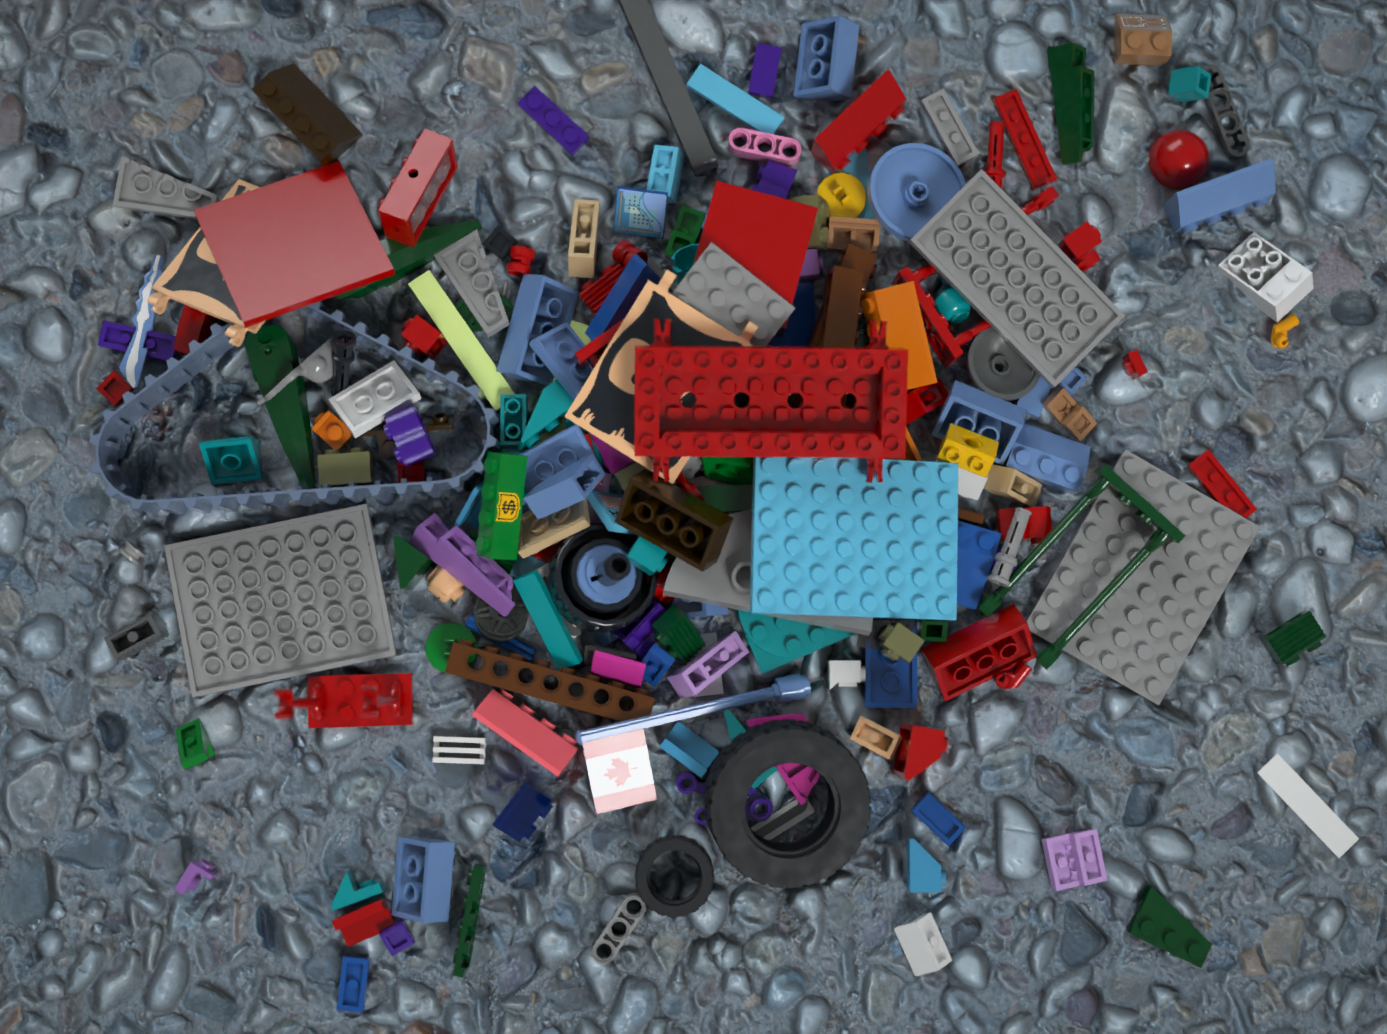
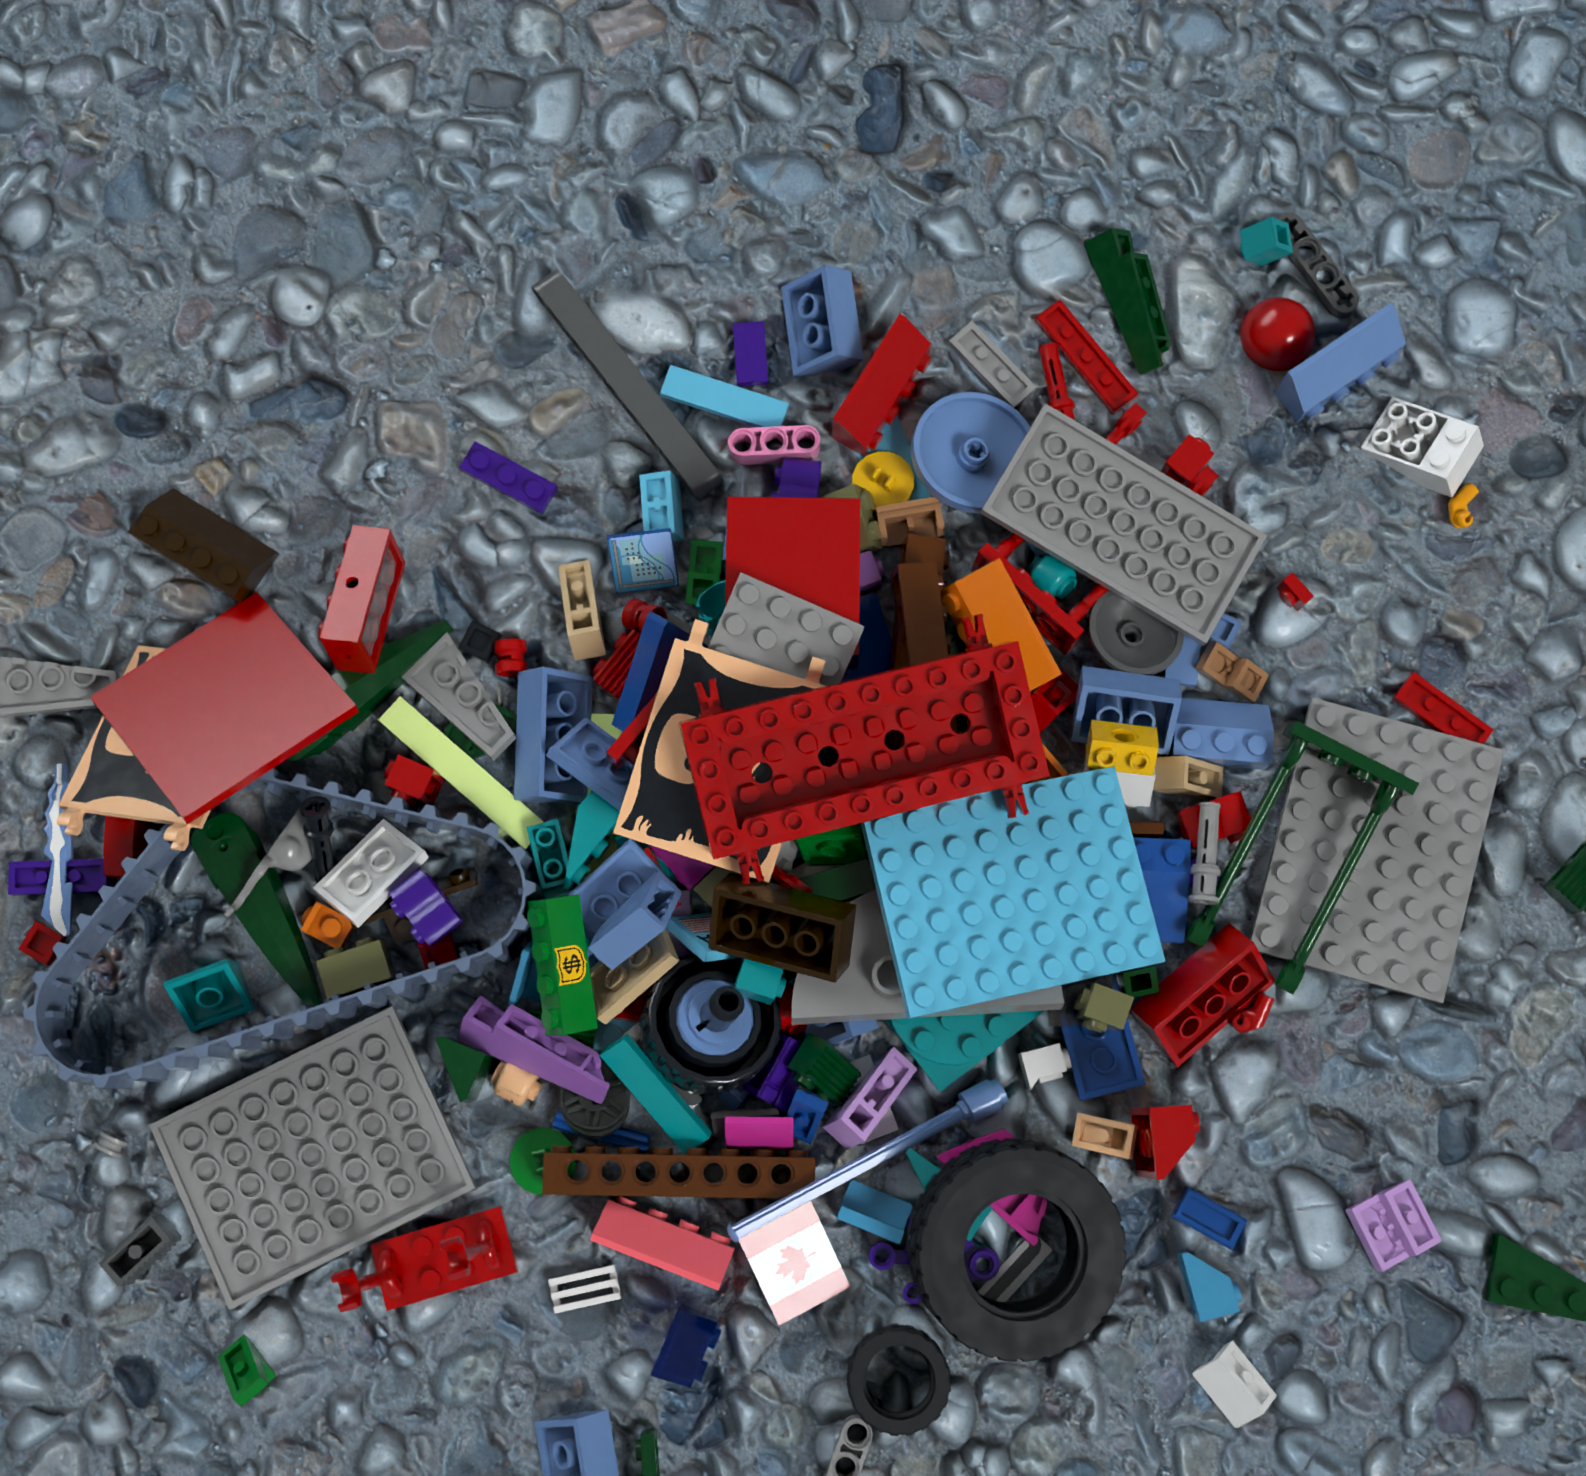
camera: 10 degrees left, 5 degrees down
medium nougat slope [1114,14,1172,66] -> none

